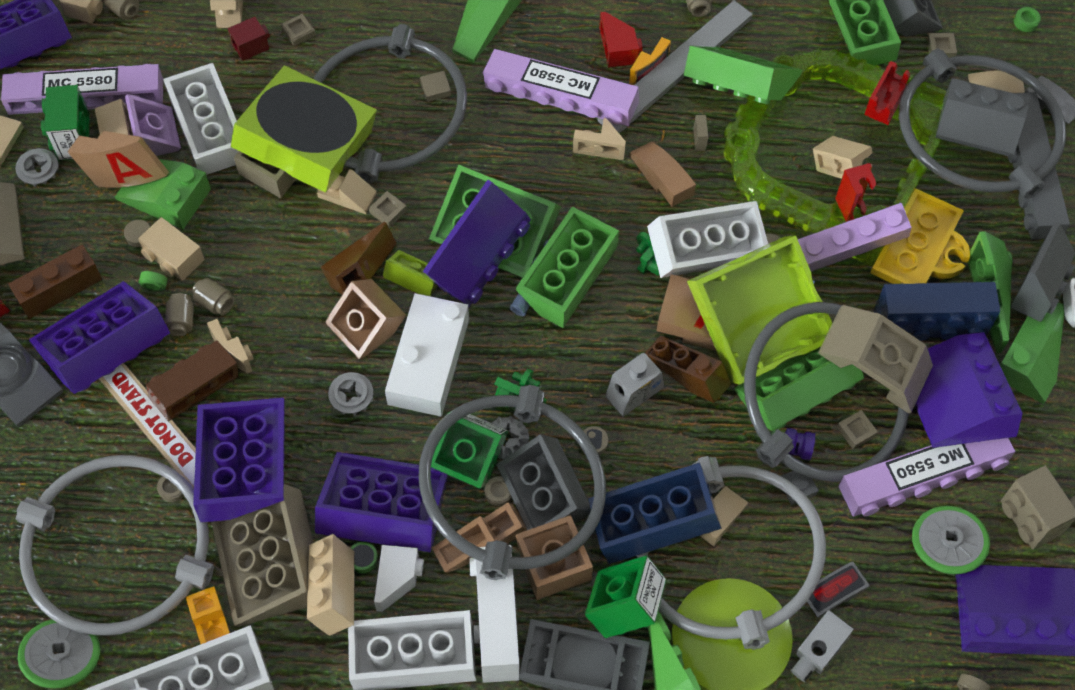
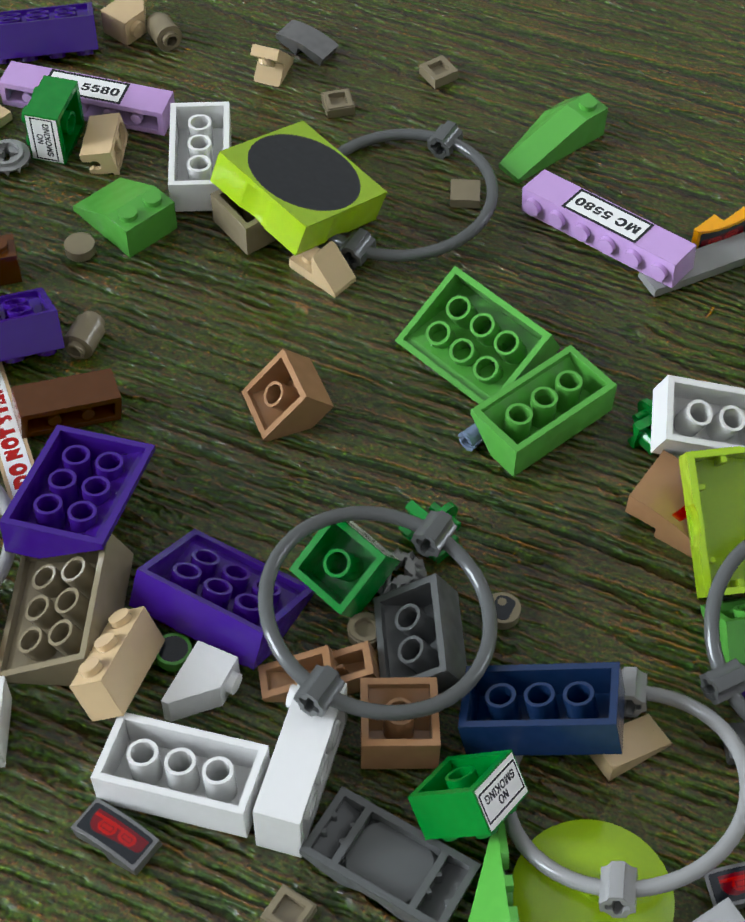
camera: 20 degrees right, 10 degrees down
medium nougat slope [67,131,169,188] -> none
lavender slope [125,94,181,156] -> none
tan brick [138,217,204,281] -> none
bright green tile [138,271,168,291] -> none
dark tan brick [192,278,235,316] -> none
tan slope [207,319,254,373] -> none
dark red brick [228,16,270,61] -> none
reddish brown slope [320,221,397,295] -> none
light grey gear [328,372,373,415] -> none
dark tan tile [369,191,407,228] -> none
lime slope [383,250,438,297] -> none
white brick [385,293,469,417] -> none
dark purple slope [423,180,531,308] -> none
tan slope [573,117,626,160] -> none
red slope [599,12,643,68] -> none
light grey torso [605,353,664,417] -> none
medium nougat slope [629,141,696,207] -> none
reddish brown slope [645,336,731,403] -> none

